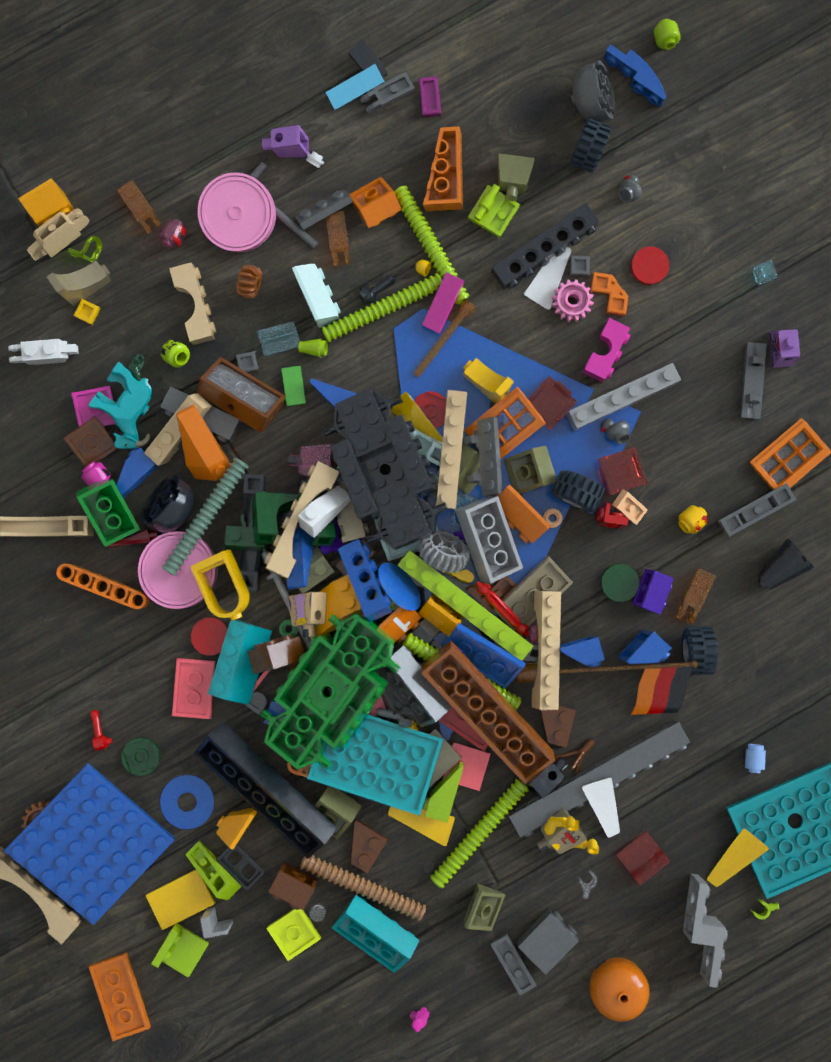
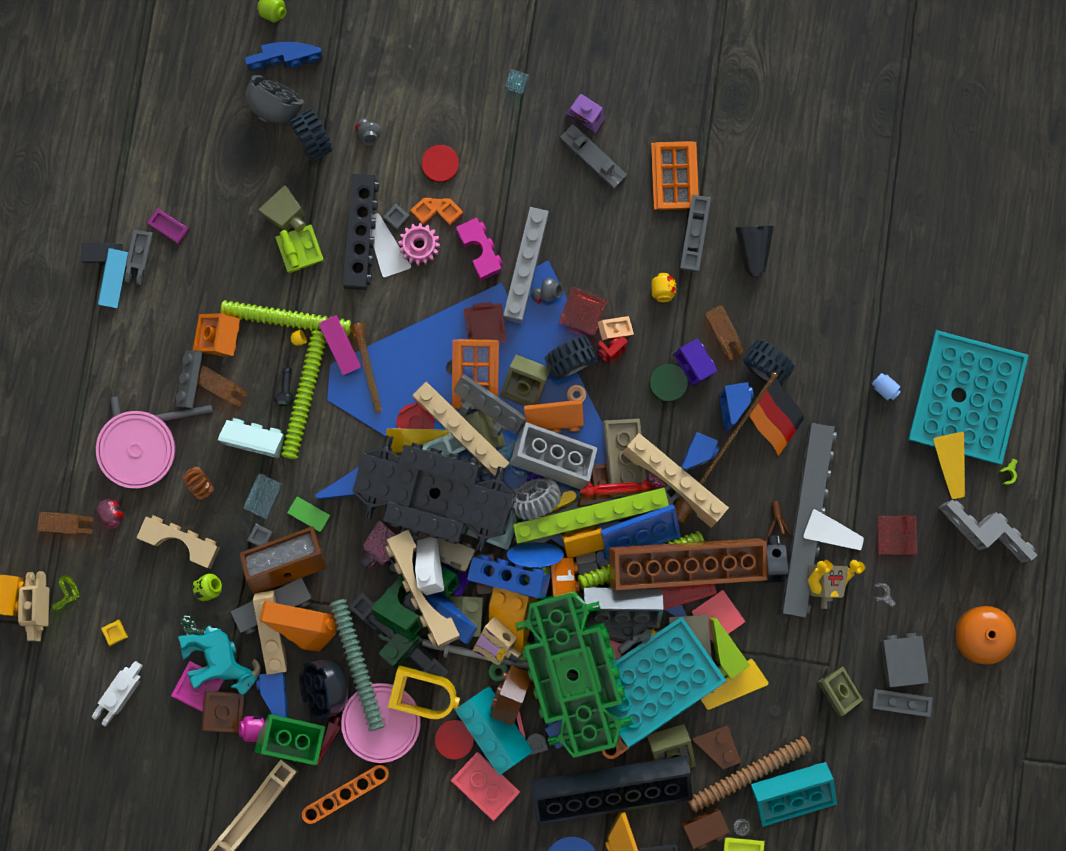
camera: 55 degrees left, 5 degrees down
dark tan arch [47,261,112,307] -> none
medium lavender torso [262,125,309,157] -> none
lime cone [298,338,328,357] -> none
white plate [306,151,324,168] -> none
dark pink plant [410,1007,429,1032] -> none
orange wedge [423,126,463,211] -> none
lime piece [430,779,529,888] -> none
yellow arch [463,358,514,404] -> none
reddish brown wing [541,705,576,748] -> none

